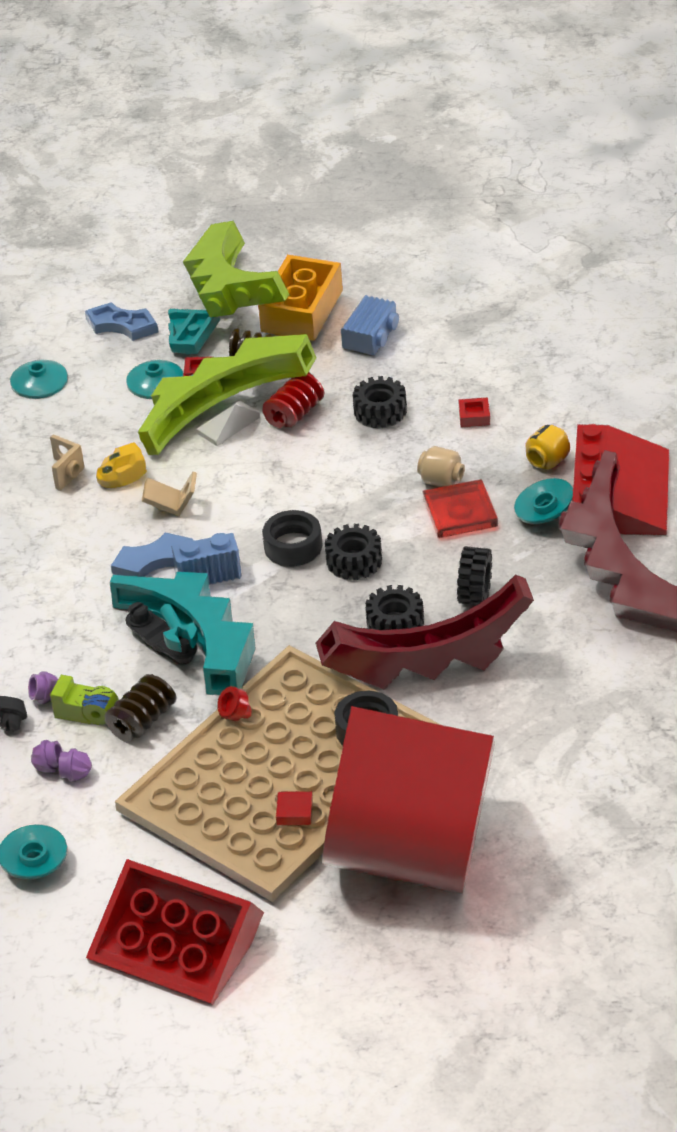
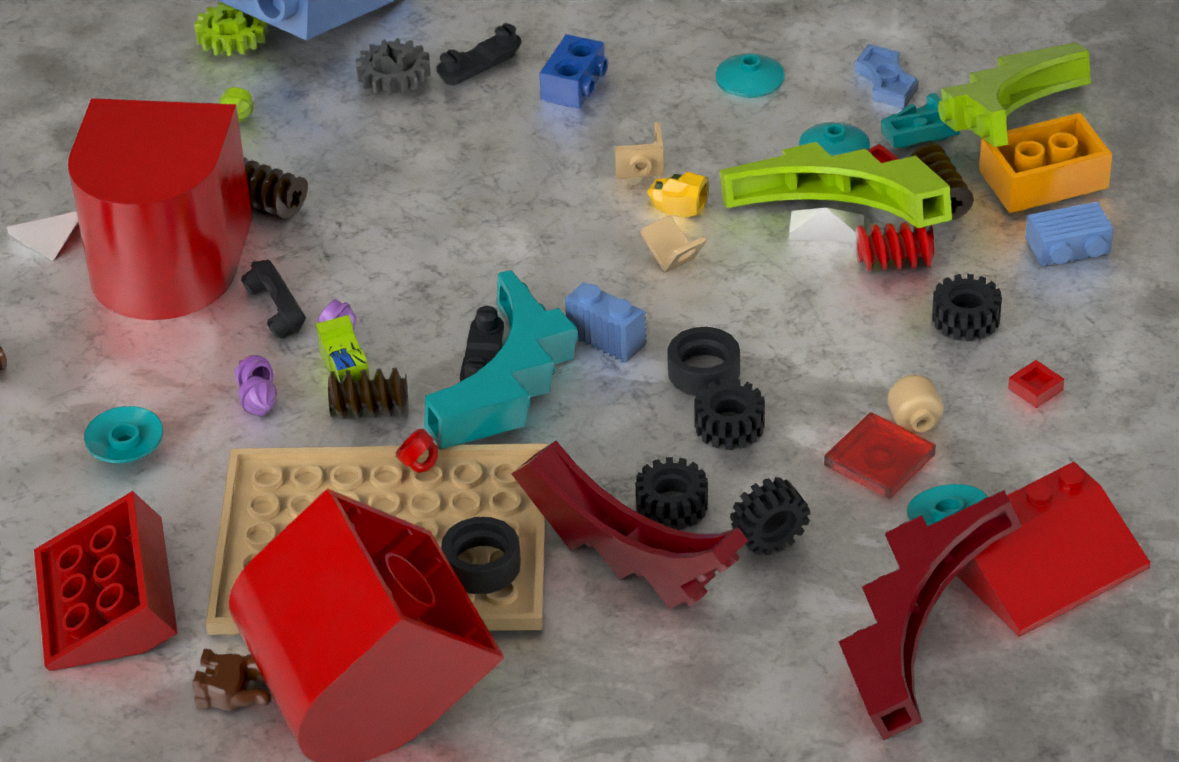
camera: 50 degrees right, 0 degrees up
medium blue tile [111,532,193,577] -> none
teal bar [160,604,198,652] -> none
yellow head [525,425,570,470] -> none
none -> reddish brown animal [192,649,272,711]

